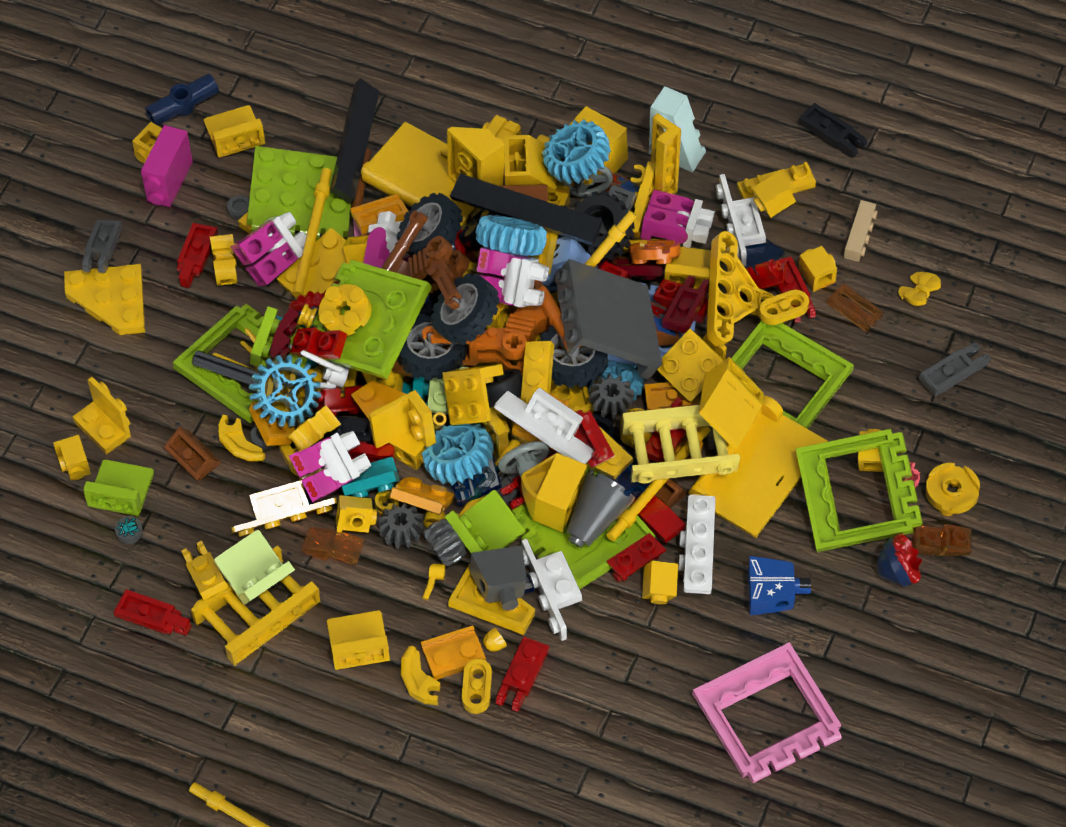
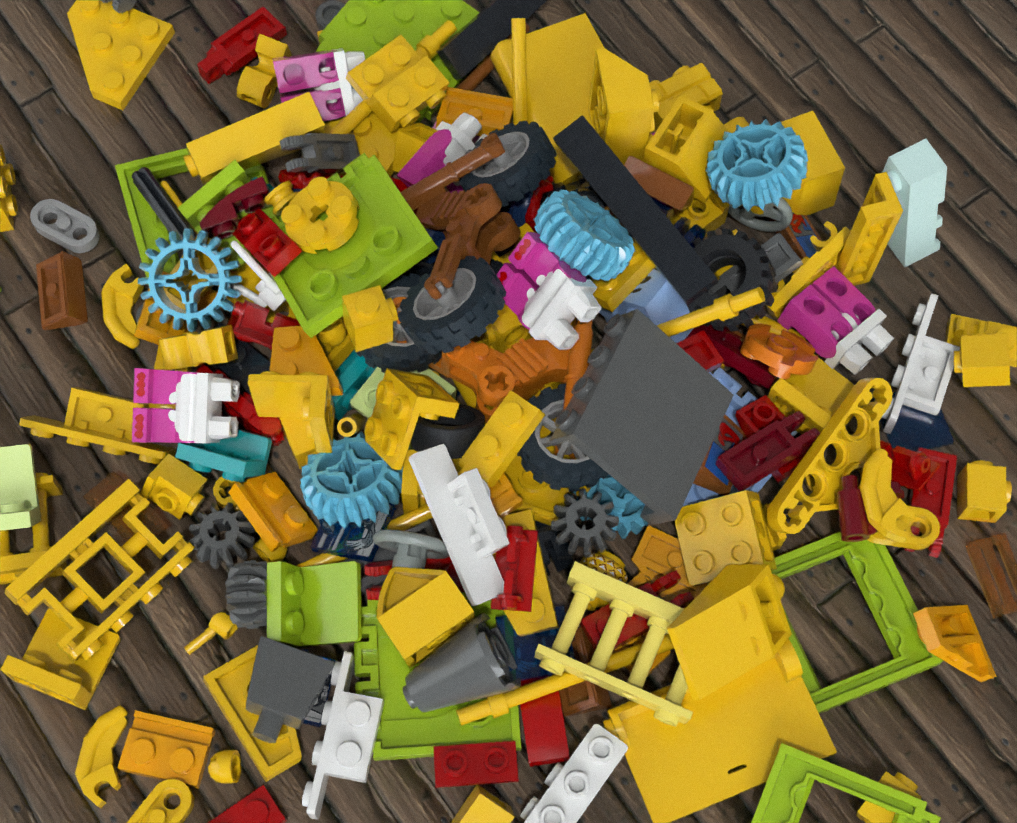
camera: 30 degrees right, 10 degrees up
none -> yellow fence [5,479,195,663]
none -> light grey plate [30,199,100,253]
none -> yellow slope [183,92,325,185]
none -> dark grey hinge [279,133,360,173]
none -> yellow brick [342,285,398,352]
none -> yellow plate [345,35,450,133]
none -> yellow bar [511,18,527,125]
none -> dark red plant [837,475,905,542]
none -> yellow piece [860,448,915,544]
none -> light orange wing [913,605,997,682]

